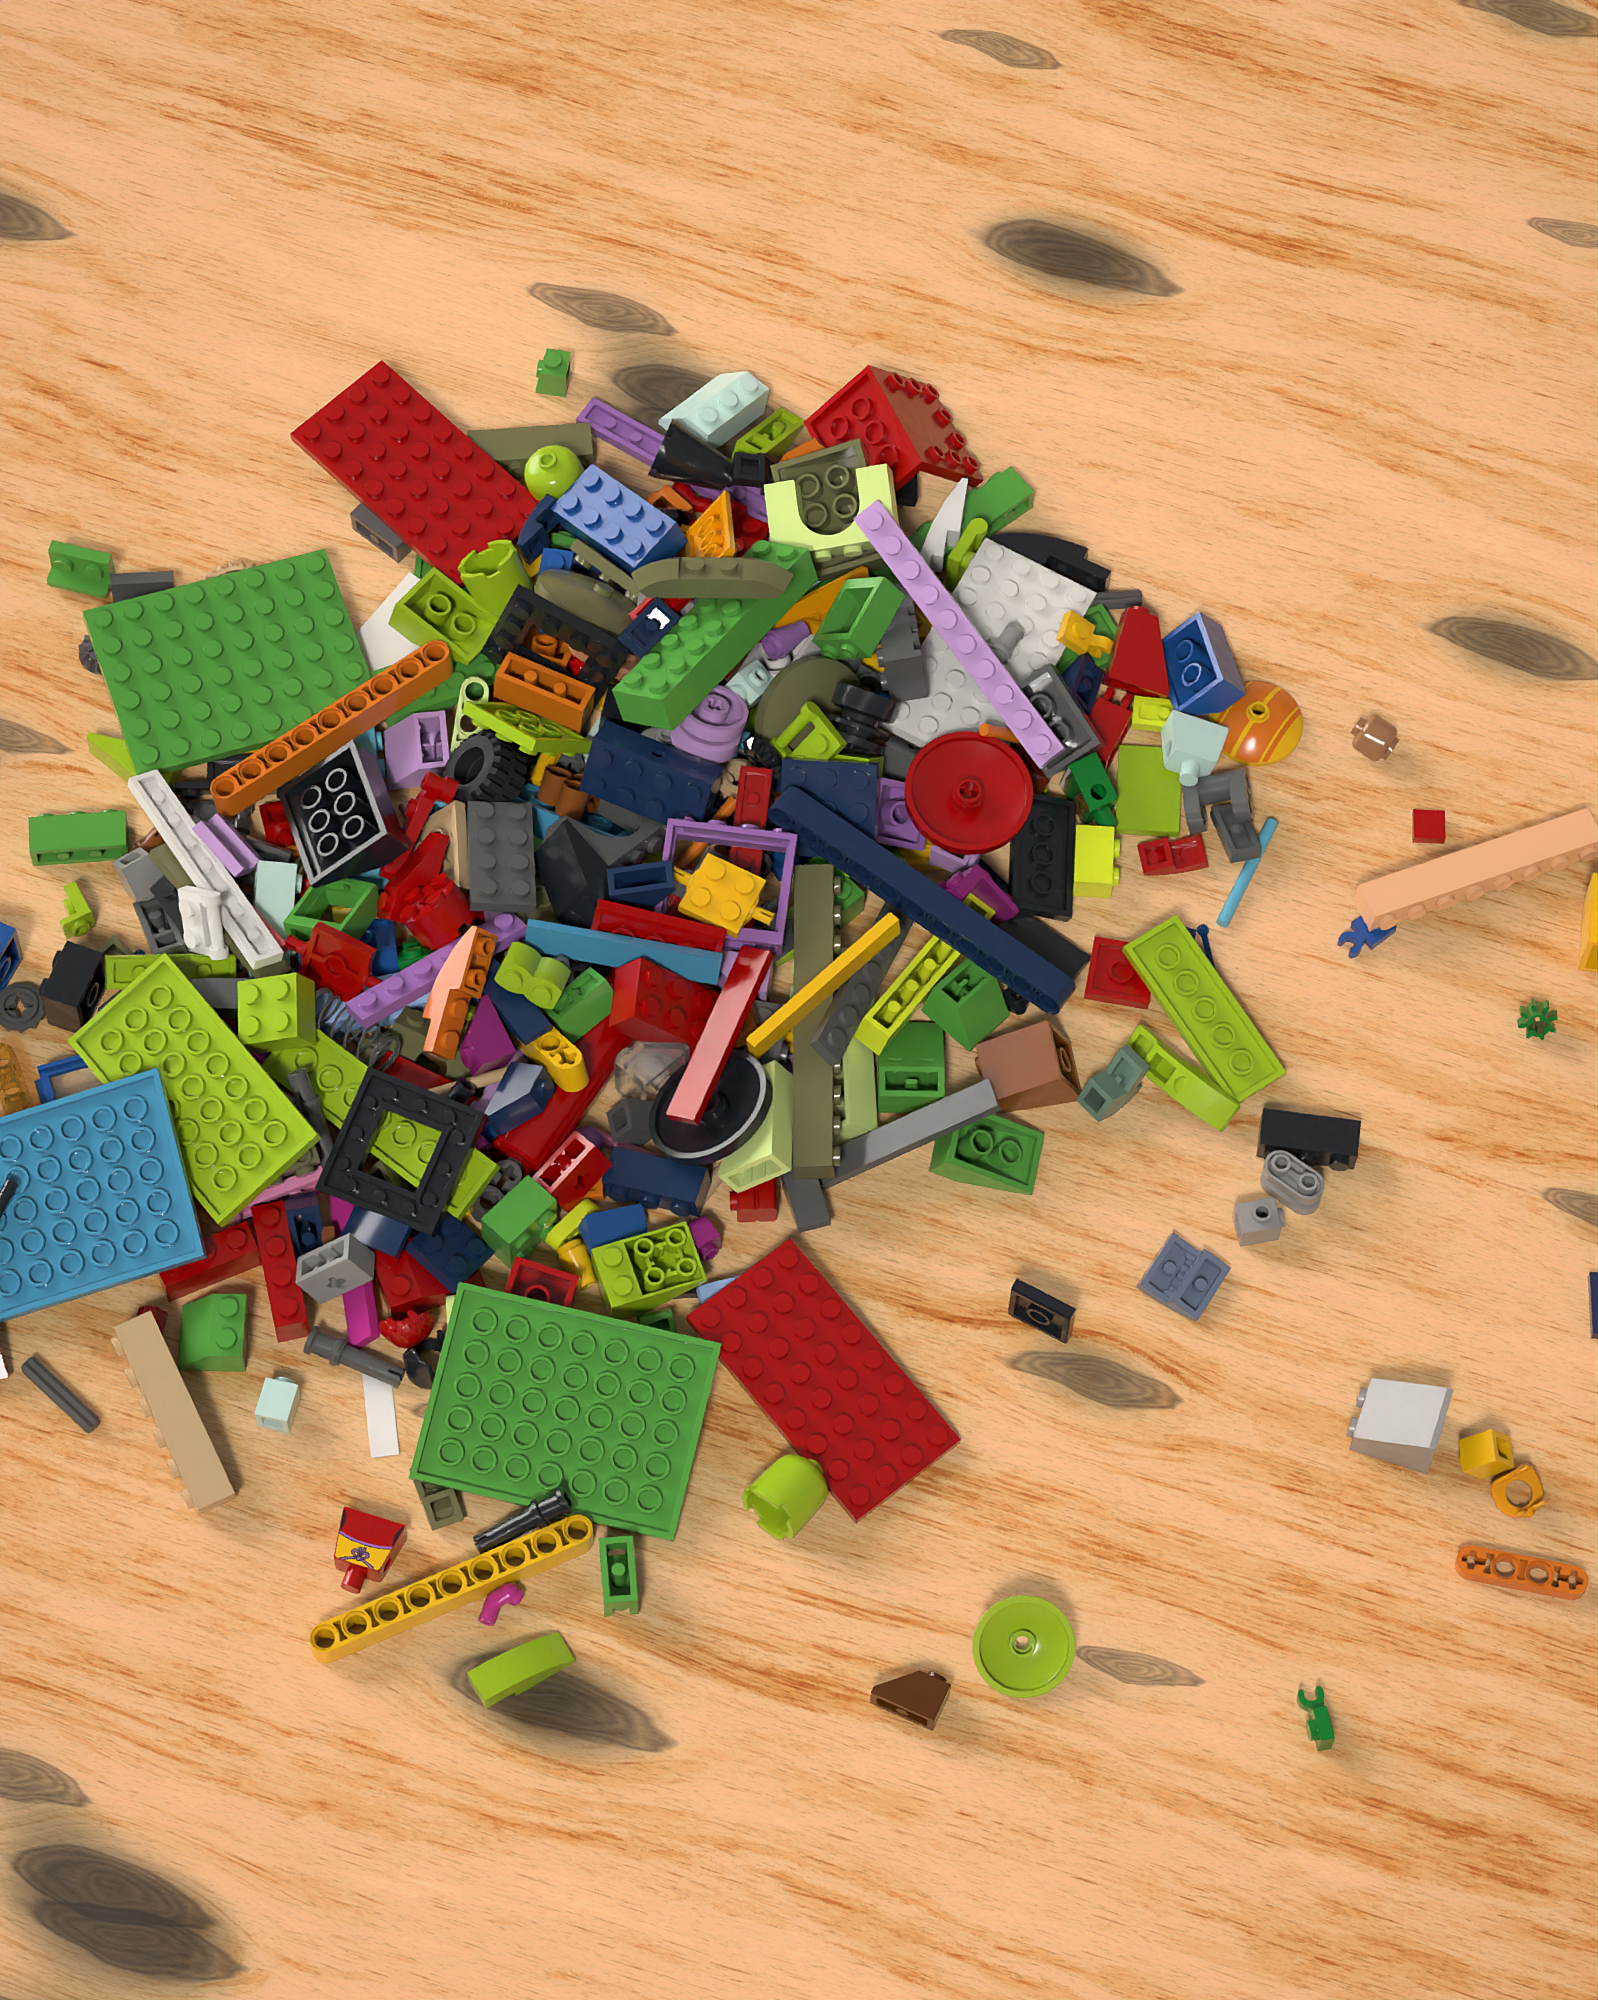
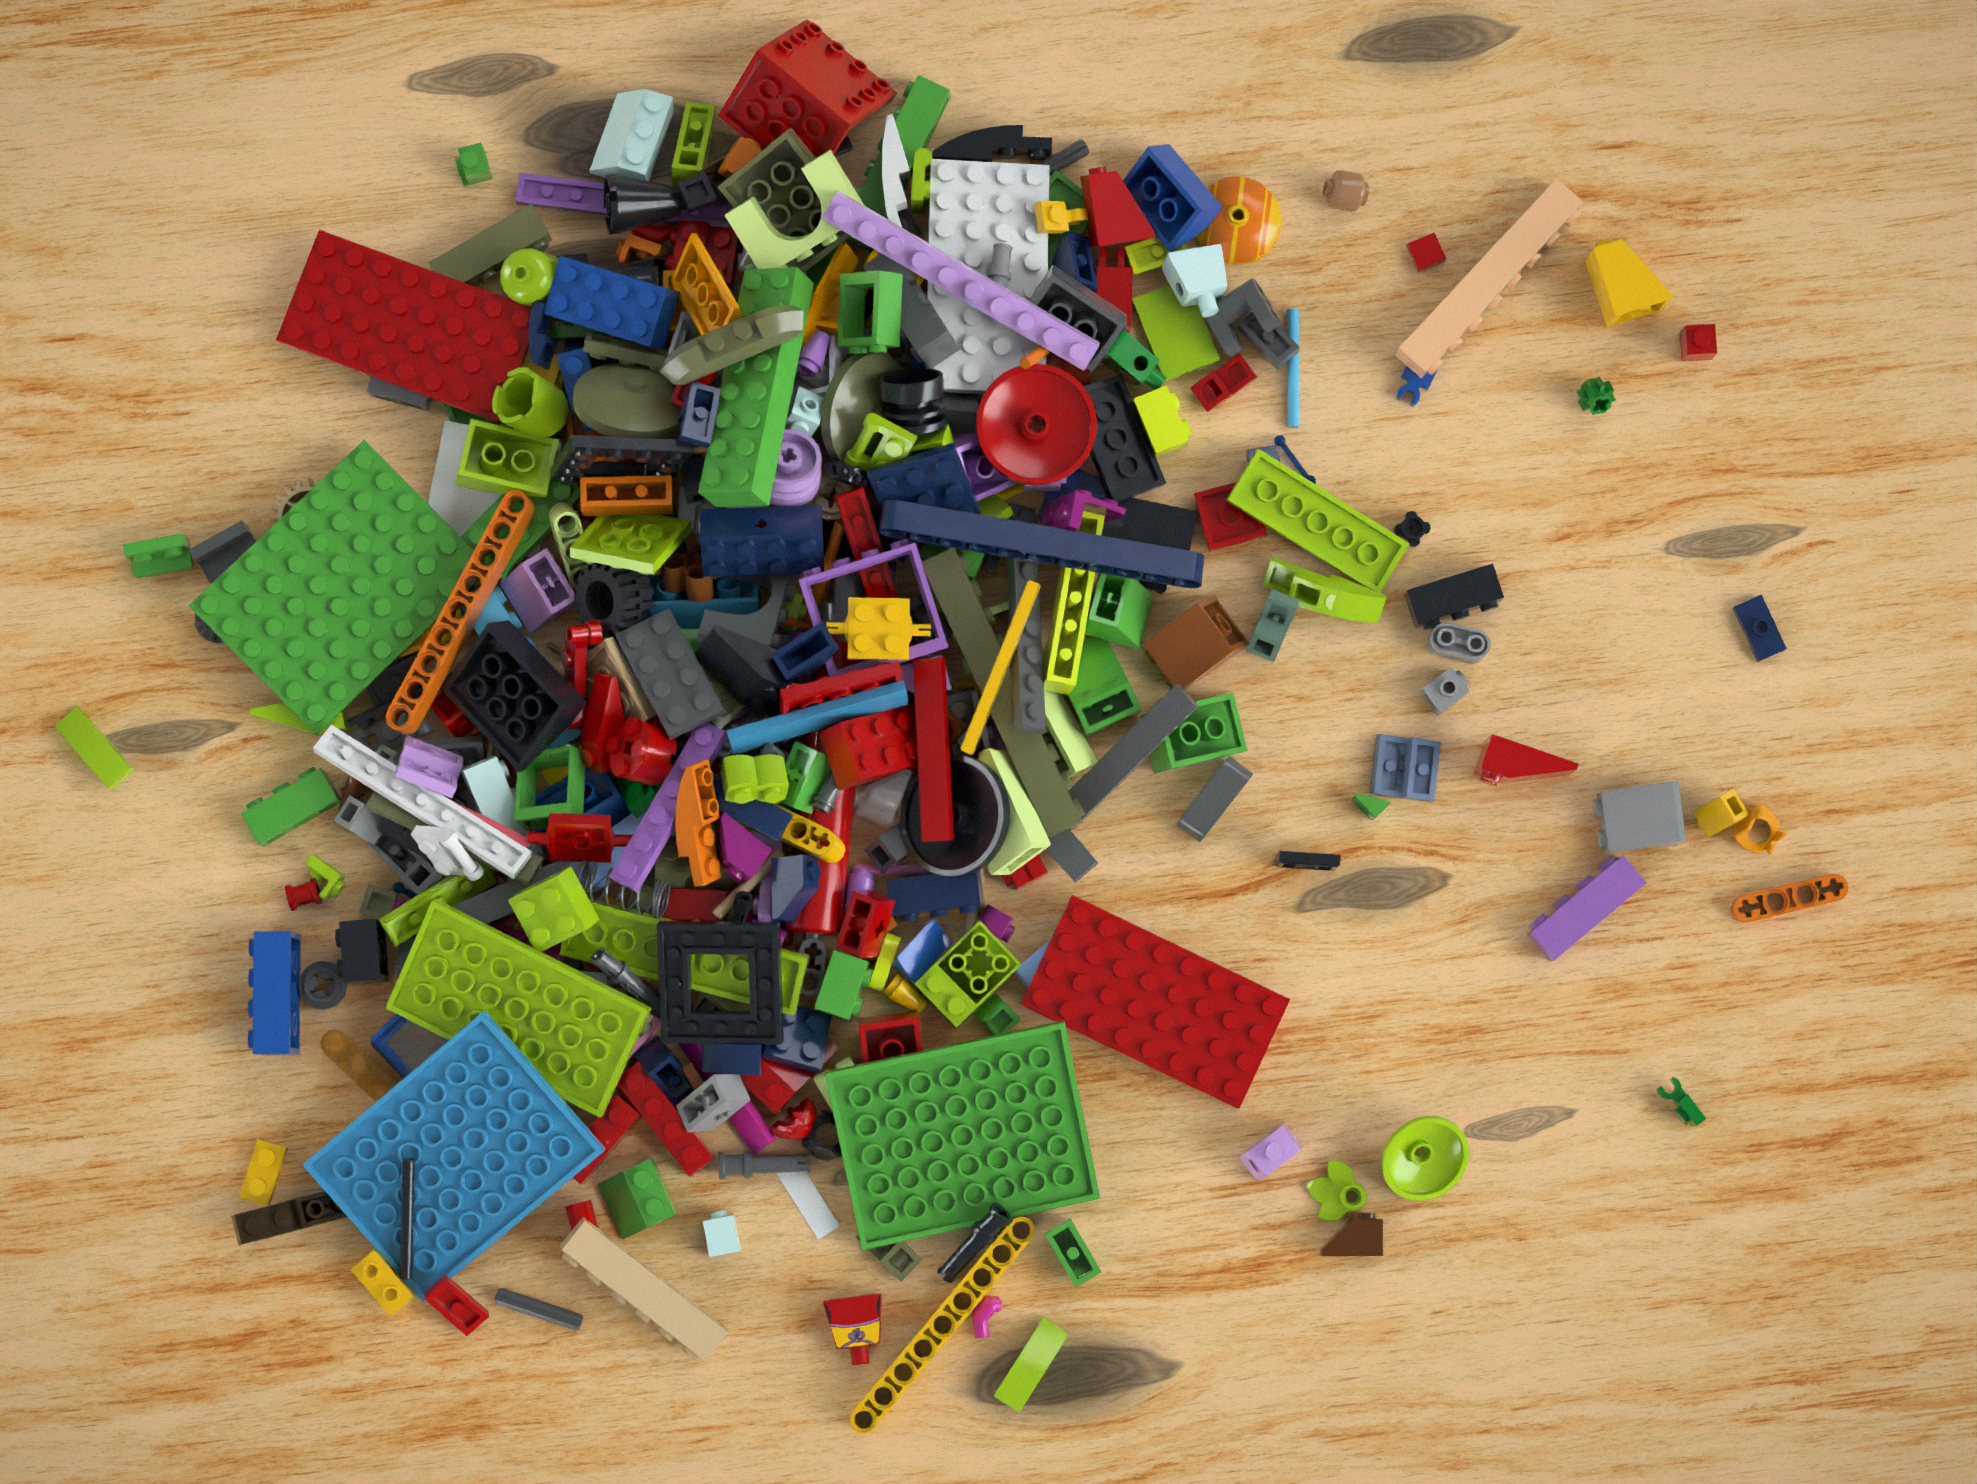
camera: 20 degrees left, 20 degrees up
lime cylinder [741,1454,828,1540] -> none
none -> red bush [285,878,322,911]
none -> dark grey pin [812,773,840,814]
none -> black tile [985,554,999,575]
none -> dark grey beam [1176,756,1253,842]
none -> lavender torso [1239,1122,1303,1181]
none -> lime plate [1307,1160,1367,1221]
none -> bright green slope [1352,793,1391,820]
none -> black plate [1394,511,1431,547]
none -> red slope [1474,734,1579,786]
none -> medium lavender brick [1527,855,1647,962]

